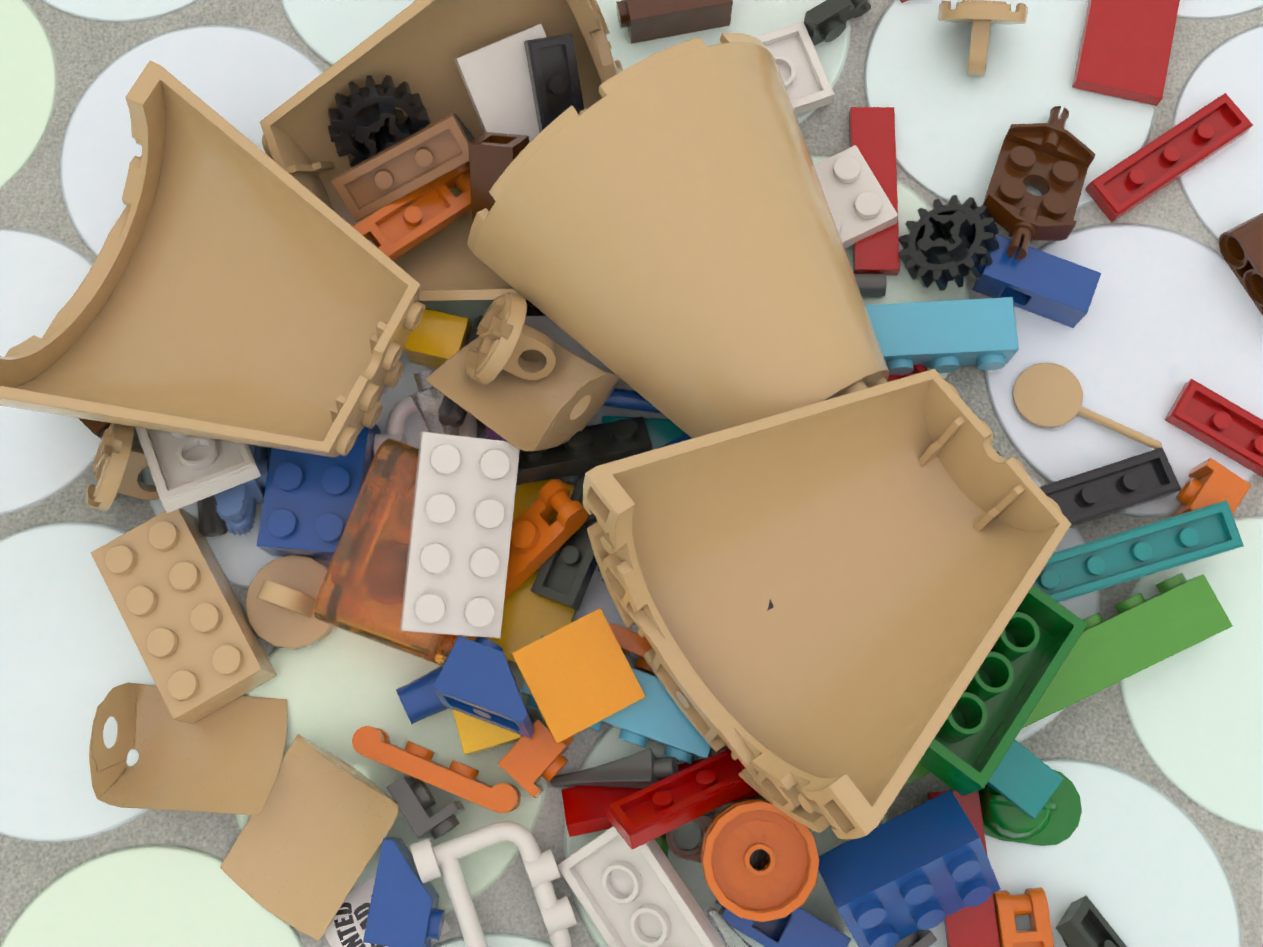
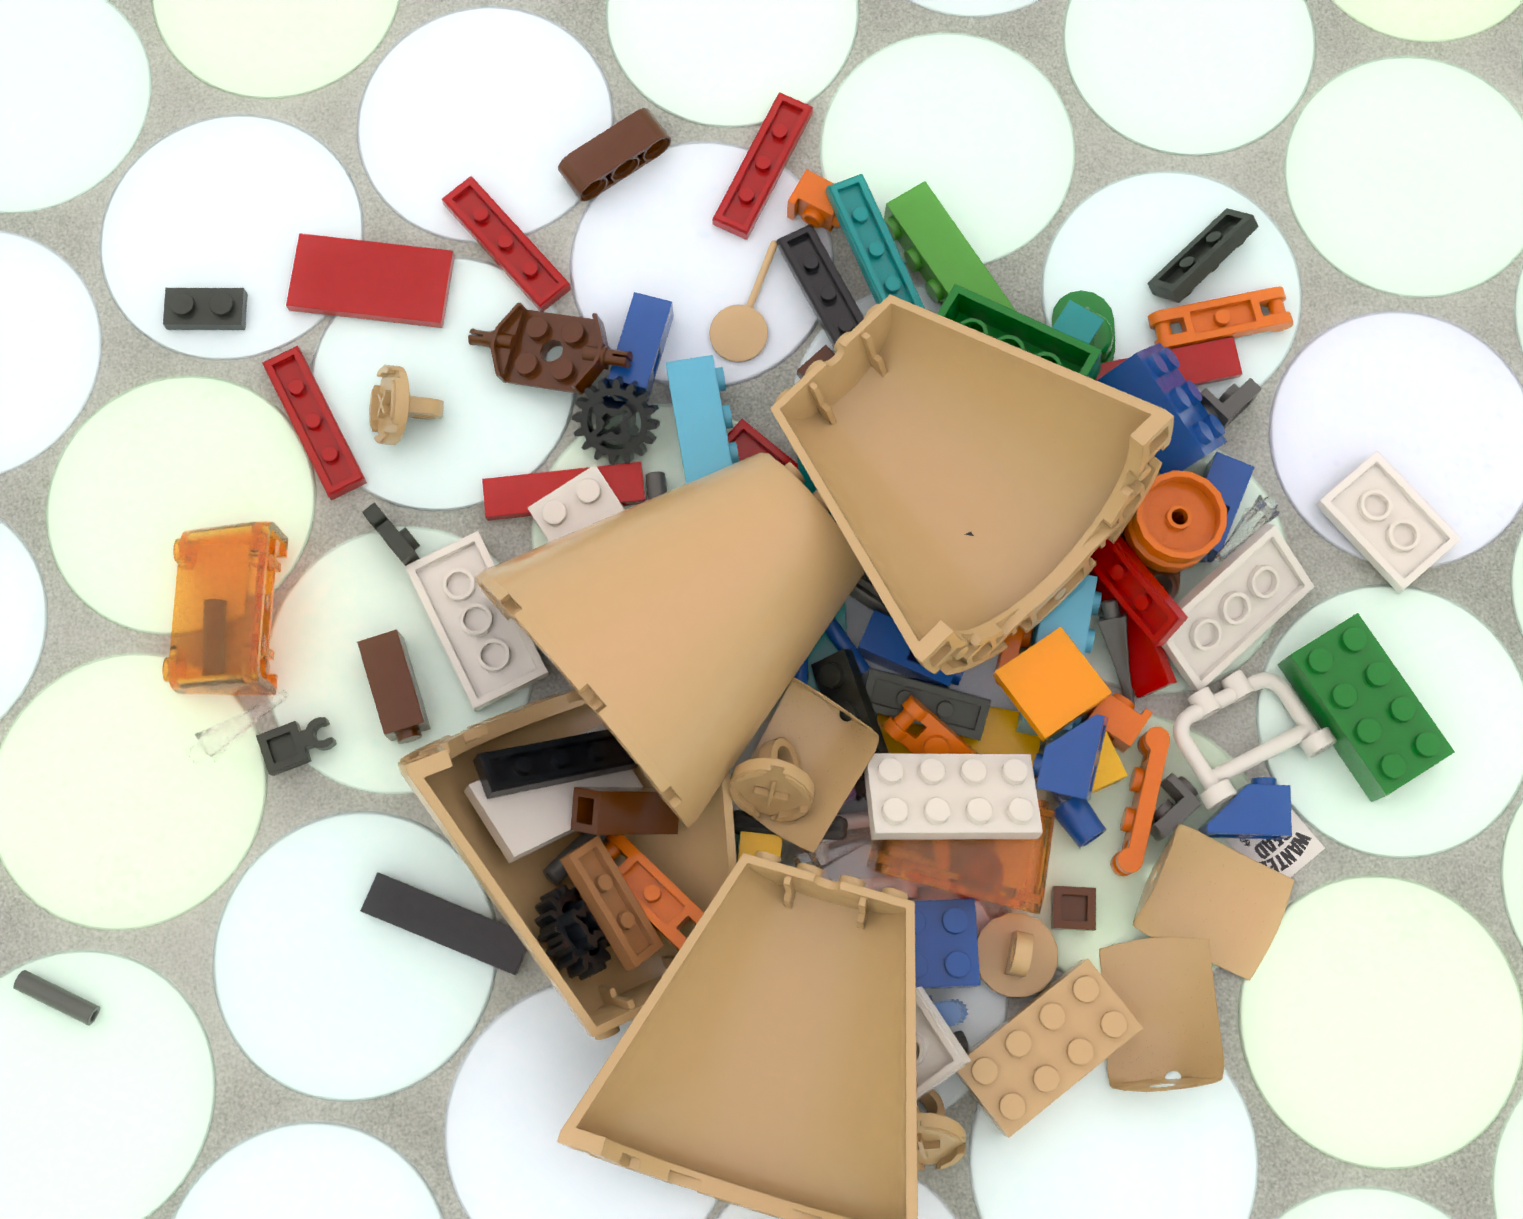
camera: 100 degrees left, 0 degrees up
none -> reddish brown plate [1051,886,1096,931]

